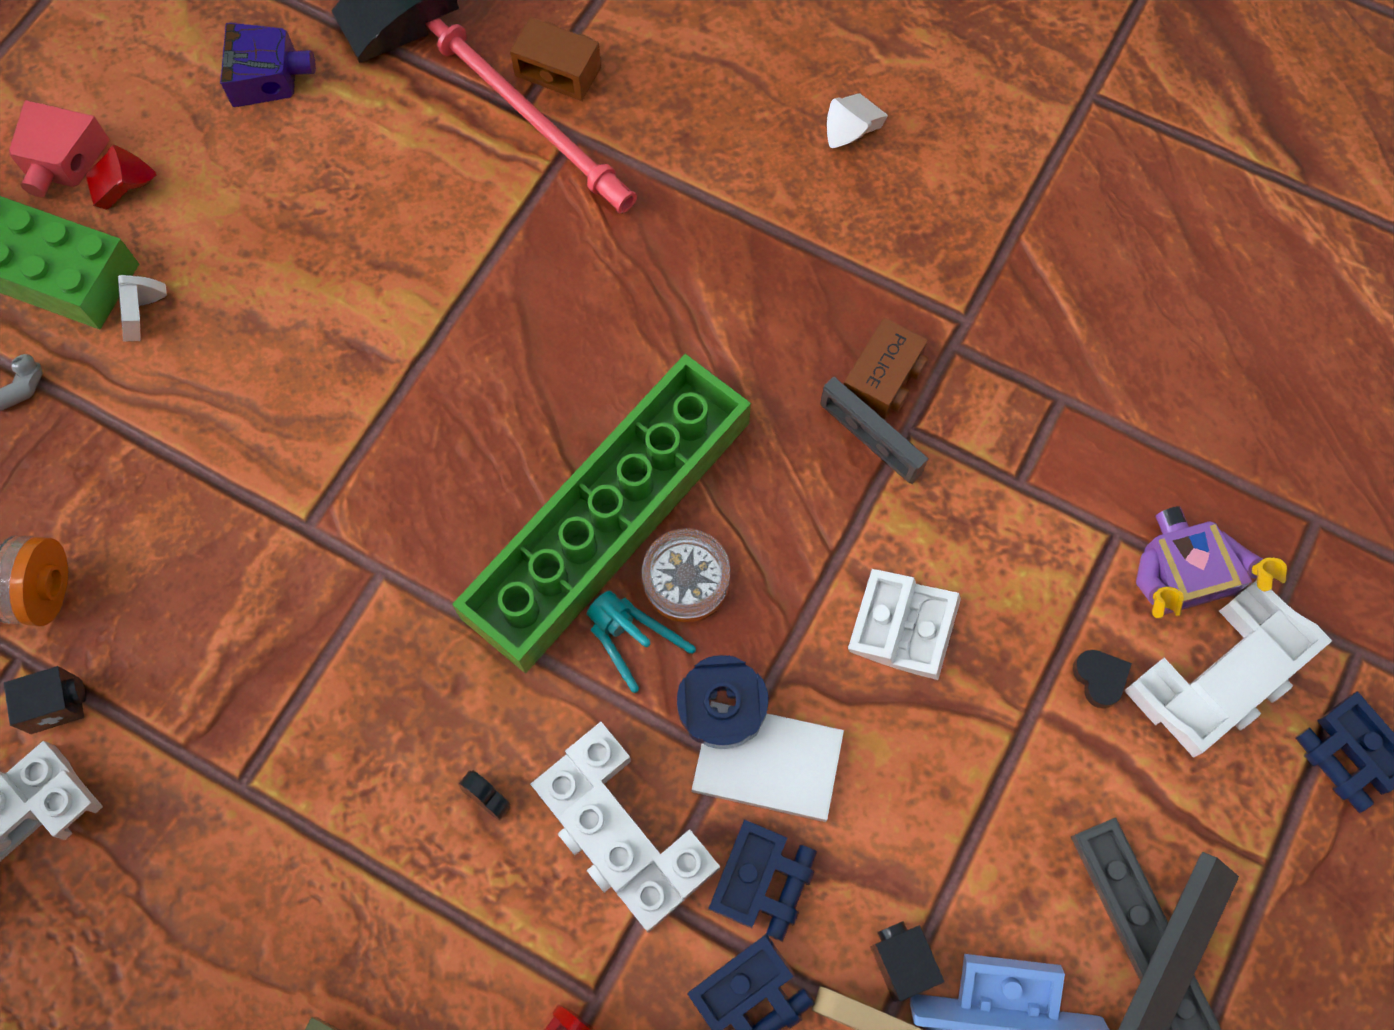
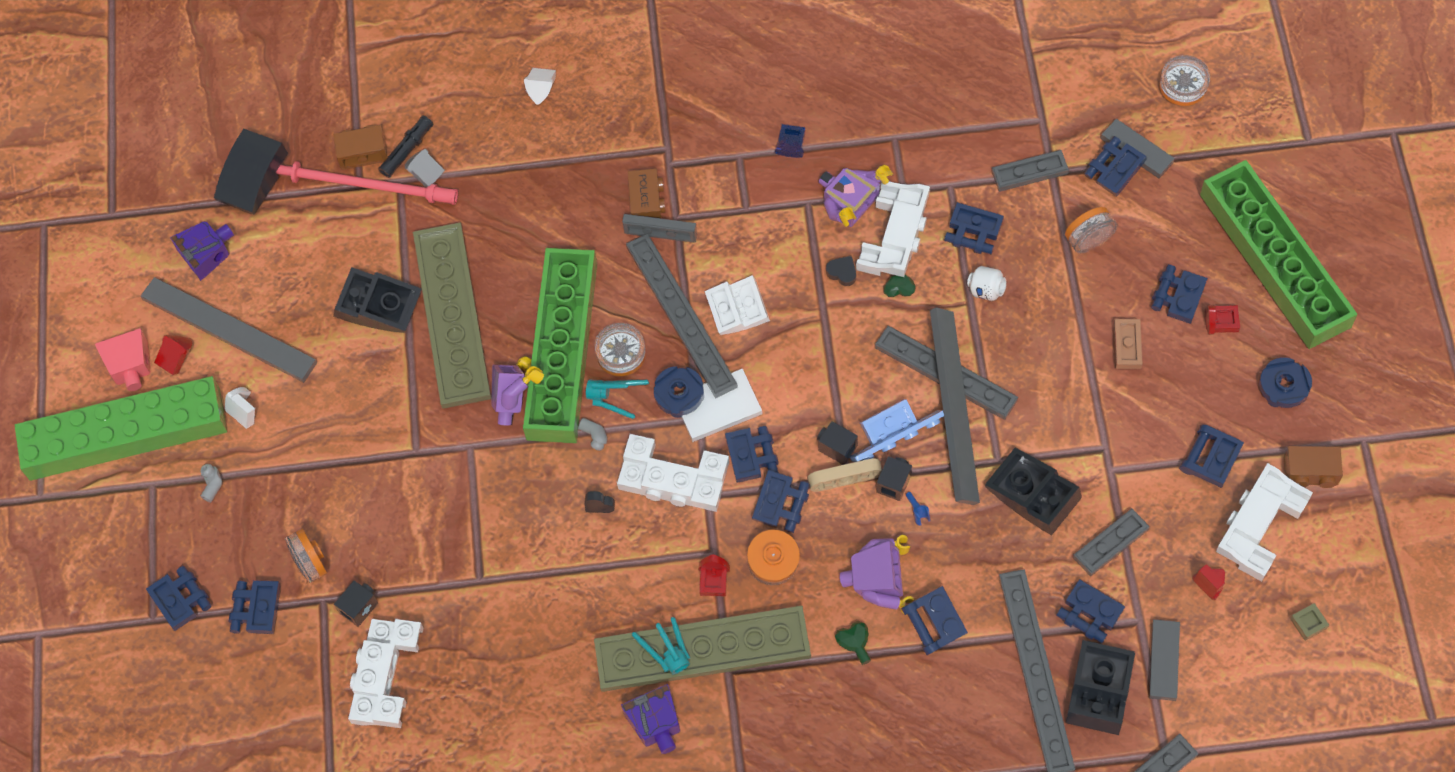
camera: 30 degrees left, 5 degrees down
none -> dark grey tile [140,277,317,383]
none -> black slope [333,267,422,333]
none -> black pin [378,115,434,178]
none -> light grey tile [405,149,445,188]
none -> olive plate [413,222,491,409]
none -> medium lavender torso [491,357,544,425]
none -> light grey arm [578,418,608,451]
none -> dark grey tile [626,233,738,399]
none -> clear blue tile [774,124,806,158]
none -> dark green rock [883,273,916,297]
none -> white head [967,266,1006,301]

